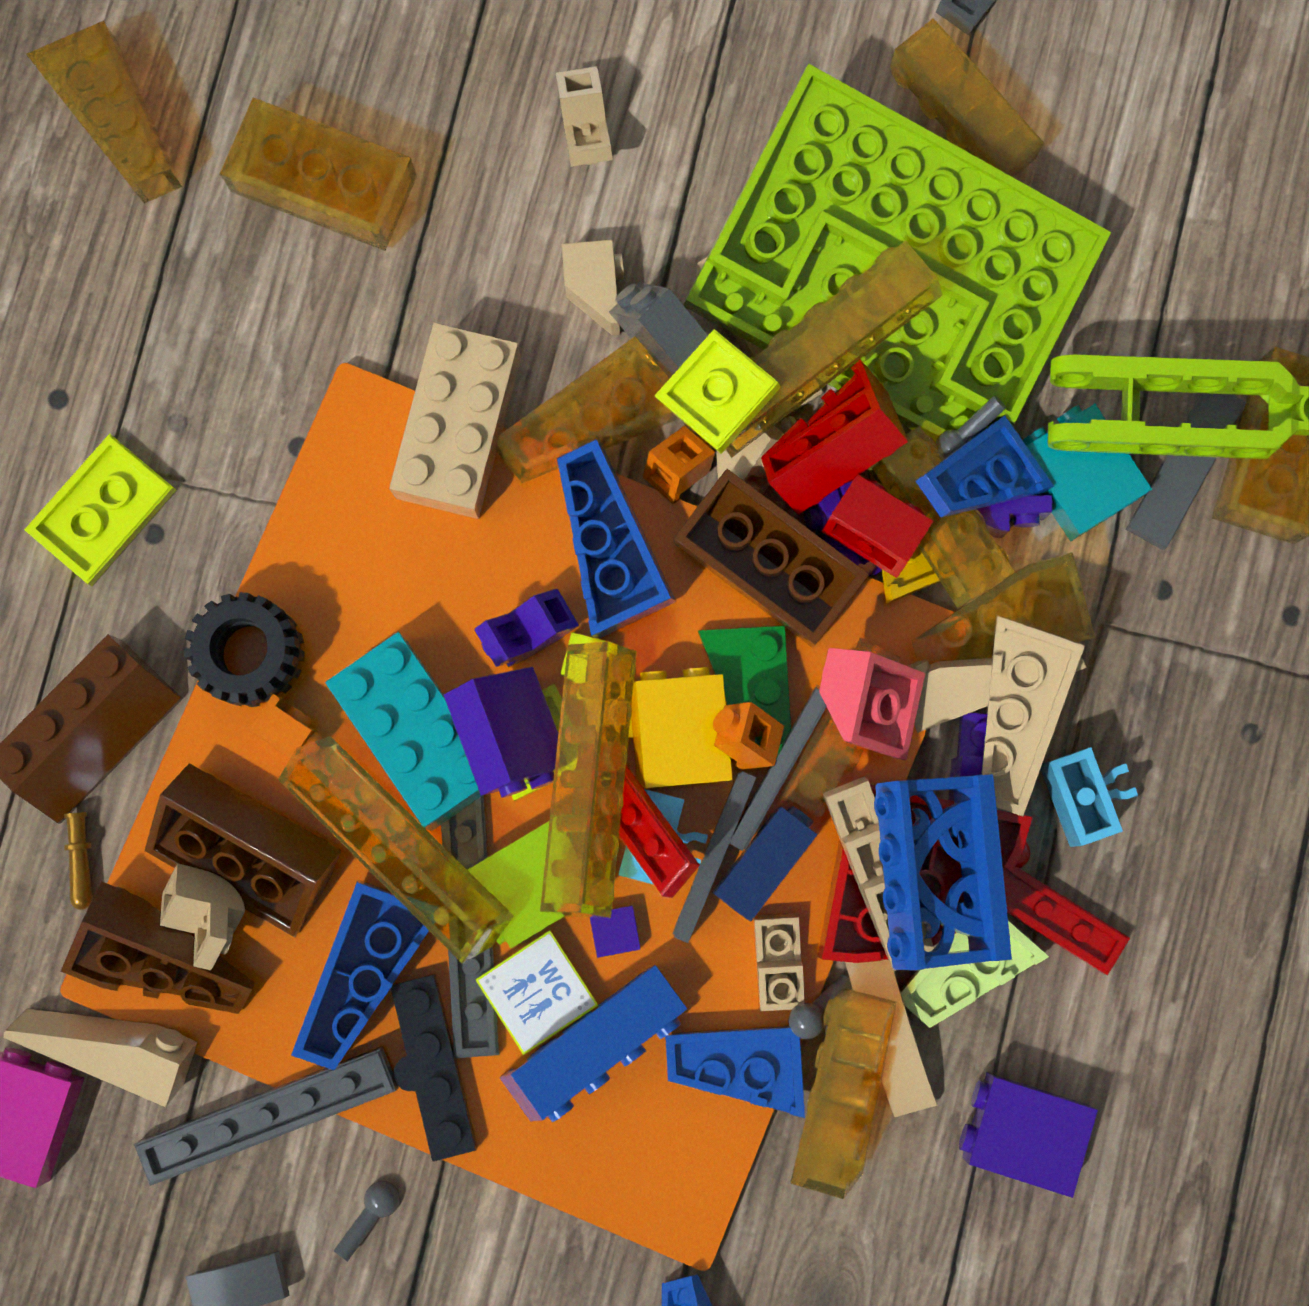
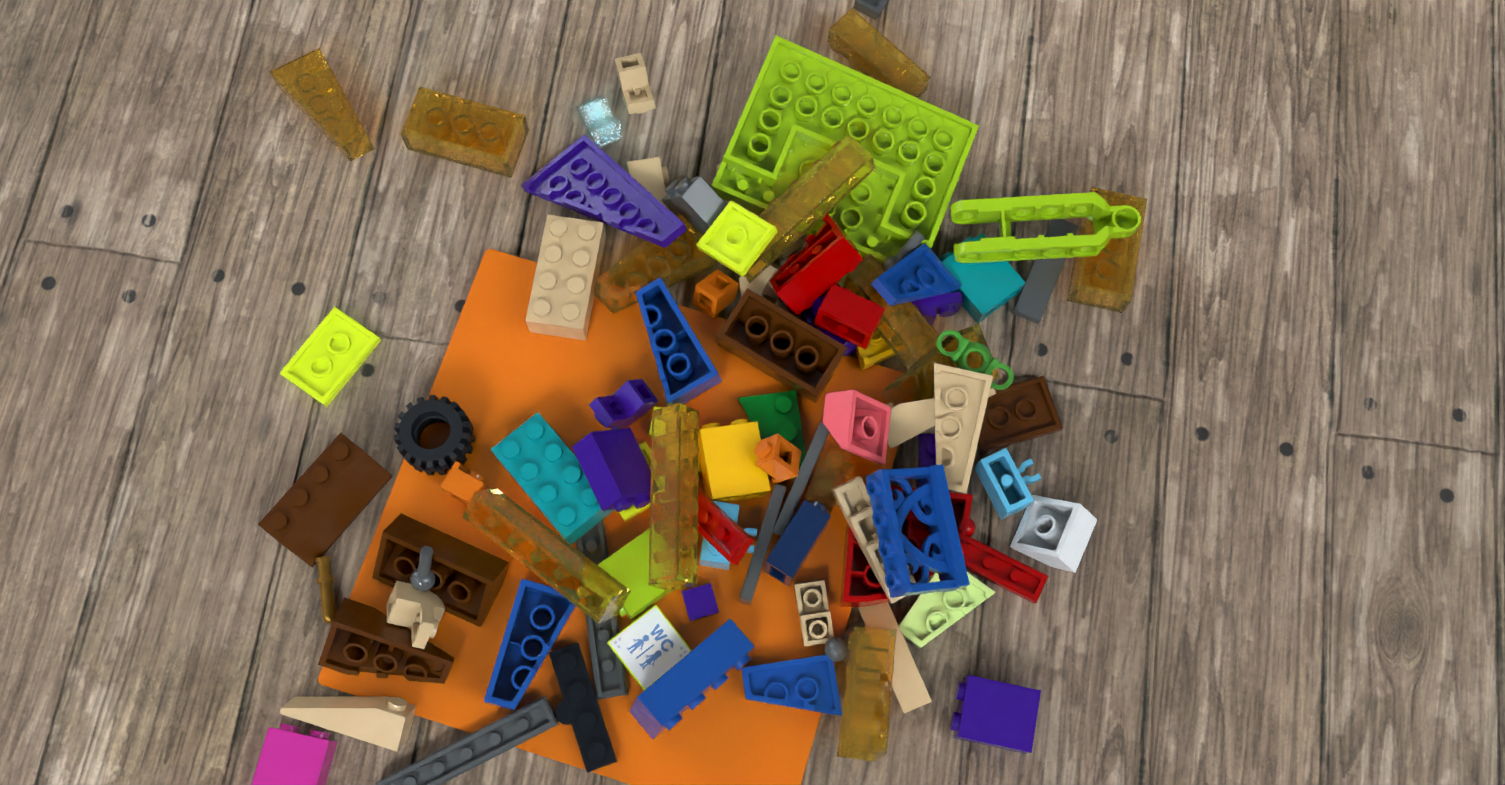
camera: 10 degrees left, 10 degrees down
none -> dark grey bar [410,546,436,591]
none -> dark purple wing [521,134,687,248]
none -> clear light blue brick [576,96,623,148]
none -> bright green piece [936,330,1013,390]
none -> reddish brown tile [977,376,1063,455]
none -> white slope [1010,495,1097,573]

